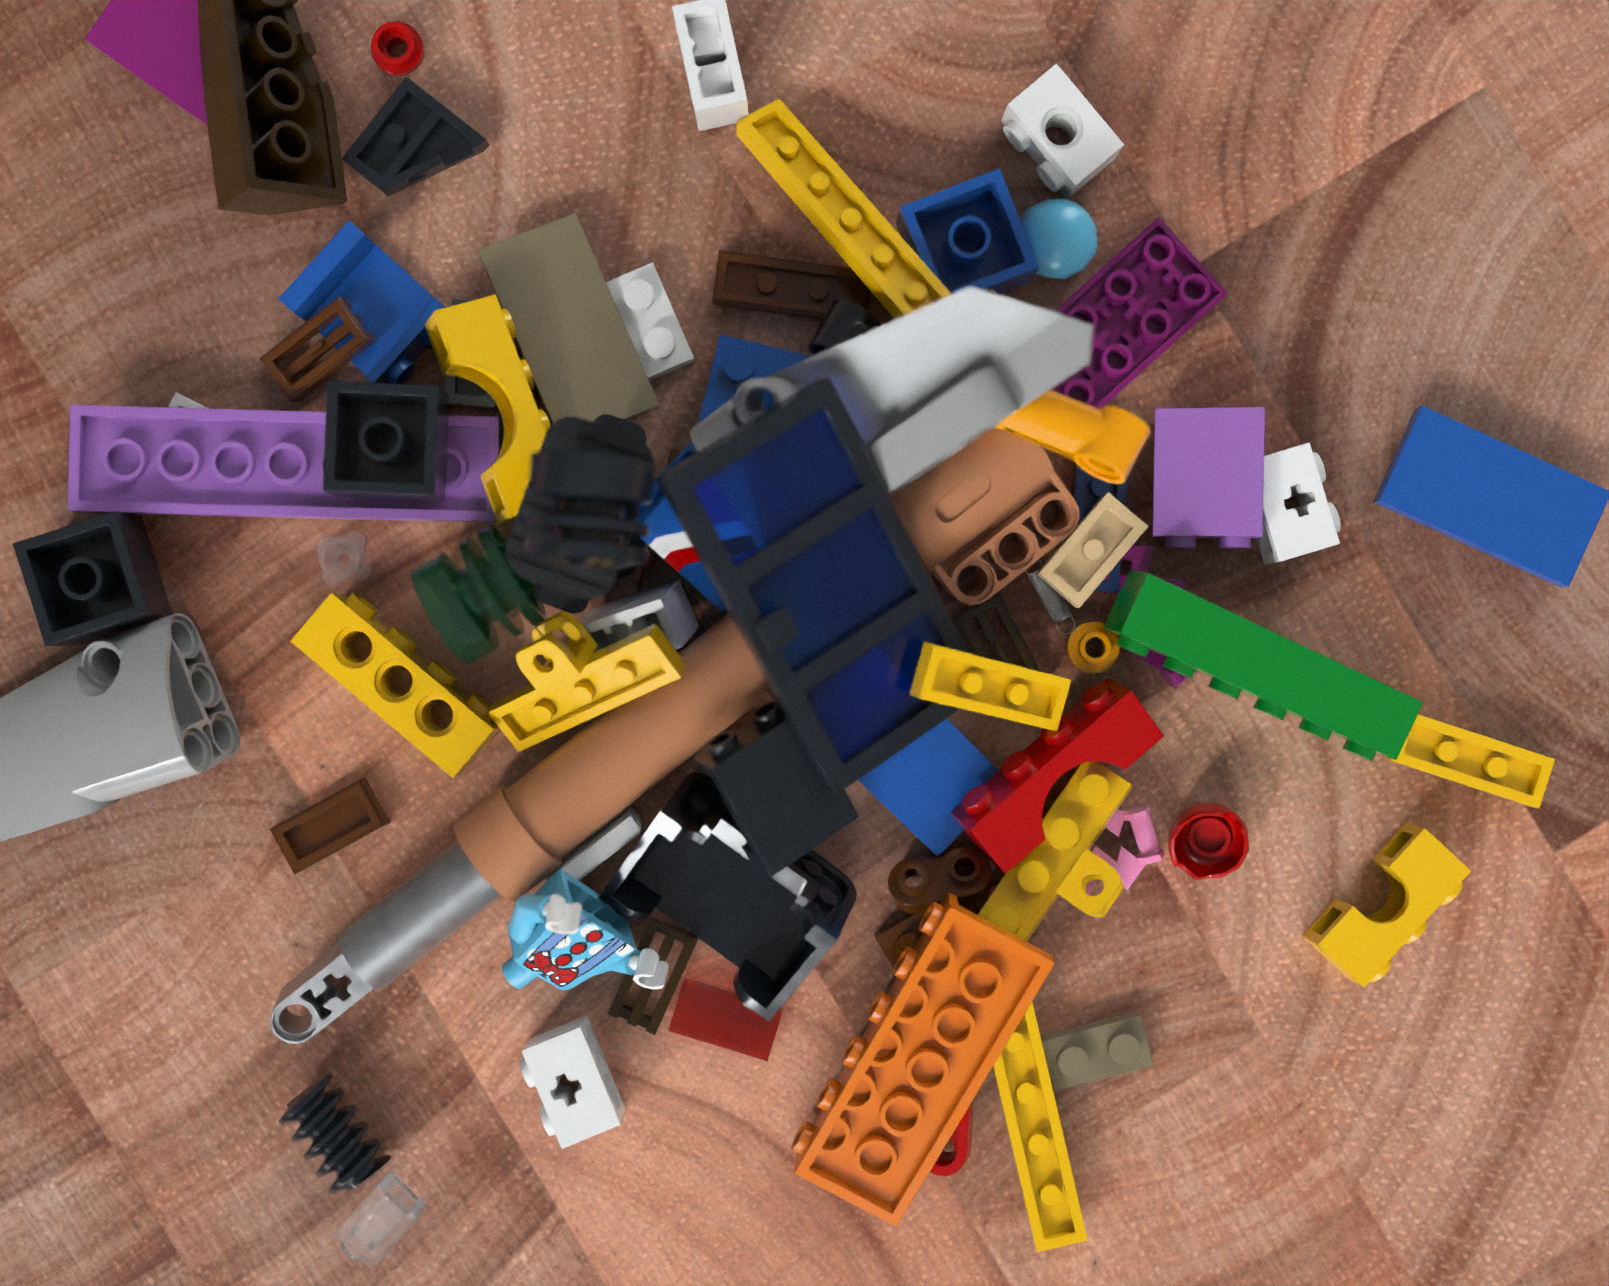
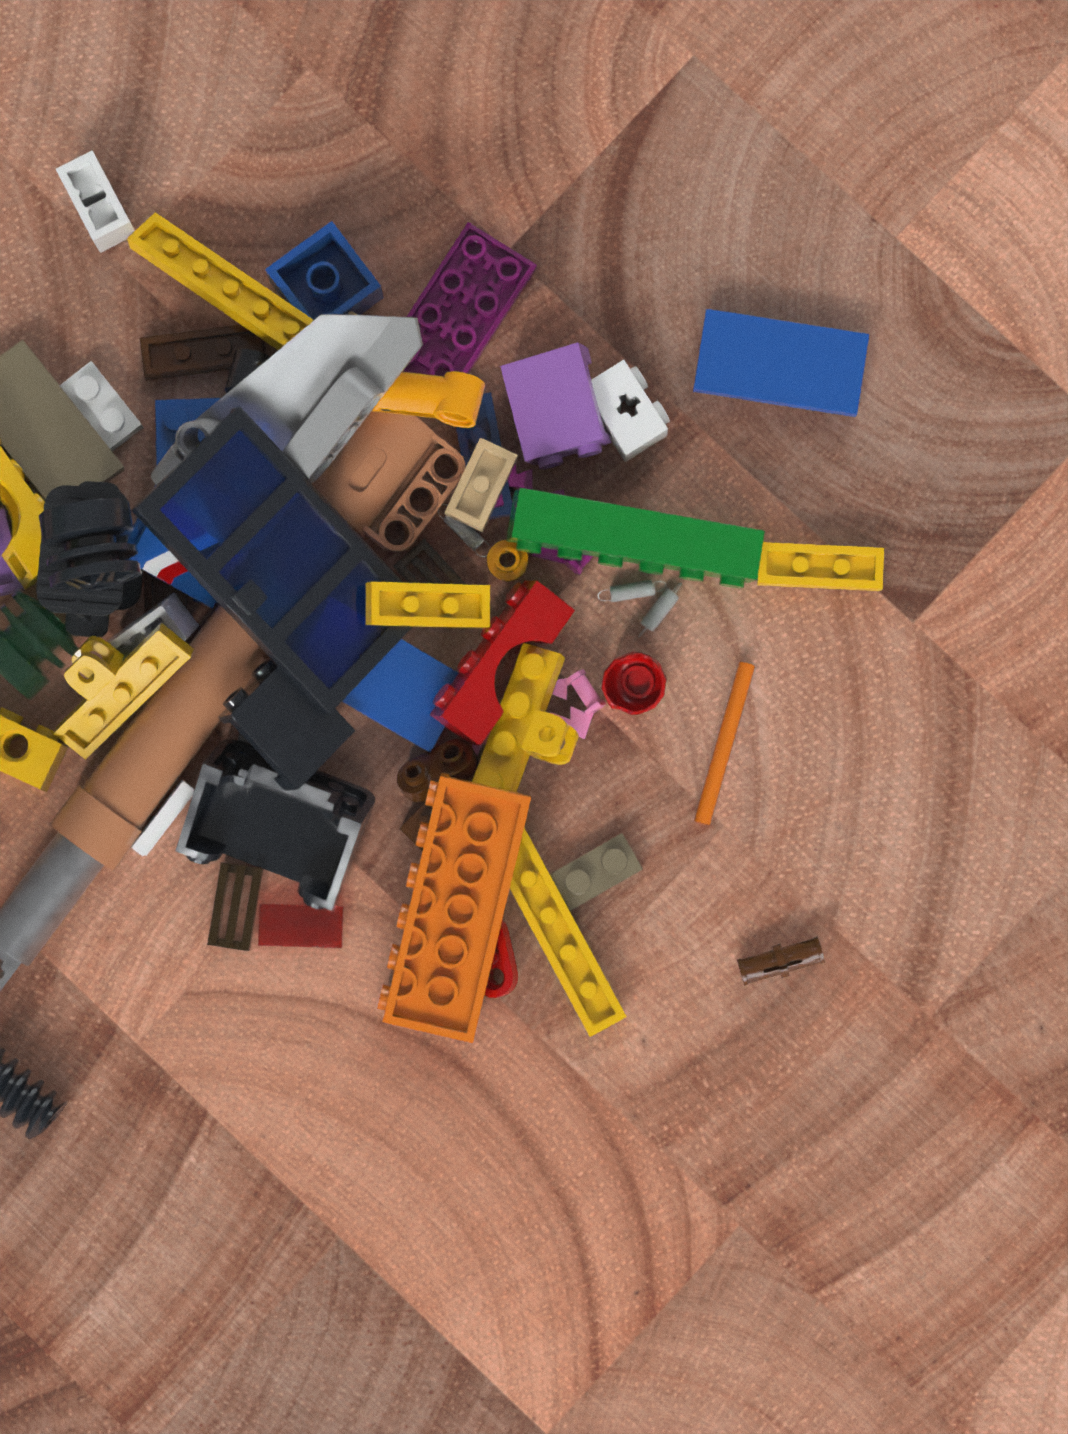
camera: 10 degrees left, 5 degrees down
clear brick [333,1170,427,1269] -> none
torso [502,869,669,990] -> none
white brick [520,1015,626,1149] -> none
white brick [1001,63,1124,199] -> none
medium azure hair [1020,198,1098,279] -> none
yellow arch [1301,822,1471,988] -> none
none -> white piece [598,580,666,602]
none -> white piece [638,583,682,637]
none -> orange bar [694,662,755,826]
none -> reddish brown pin [737,936,825,986]

